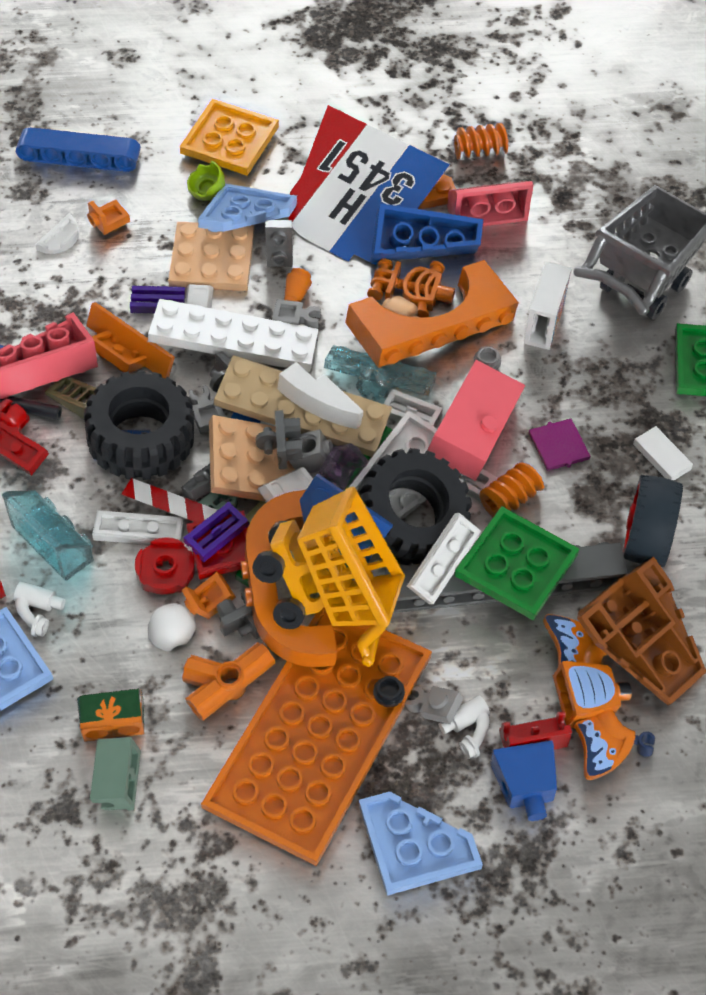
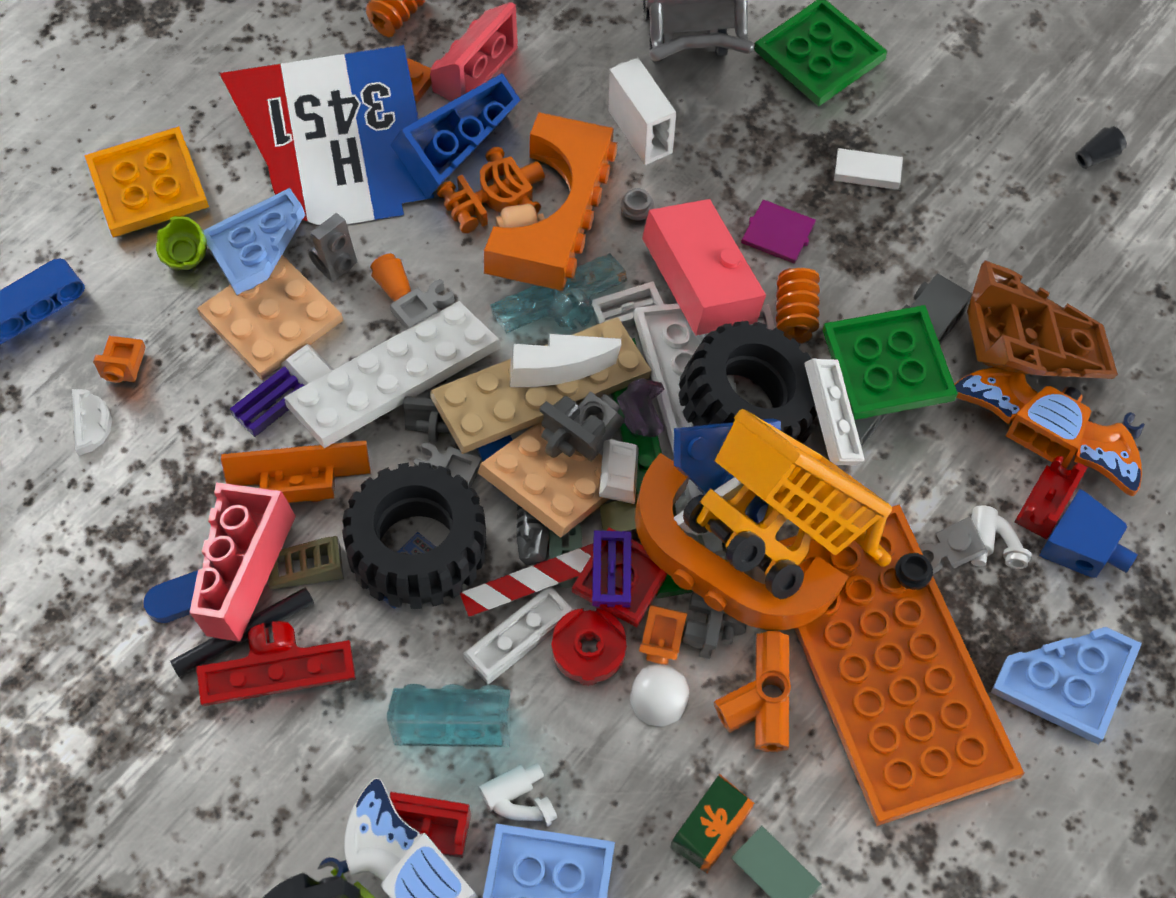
camera: 45 degrees left, 5 degrees up
black wheel [623,475,683,567] -> none

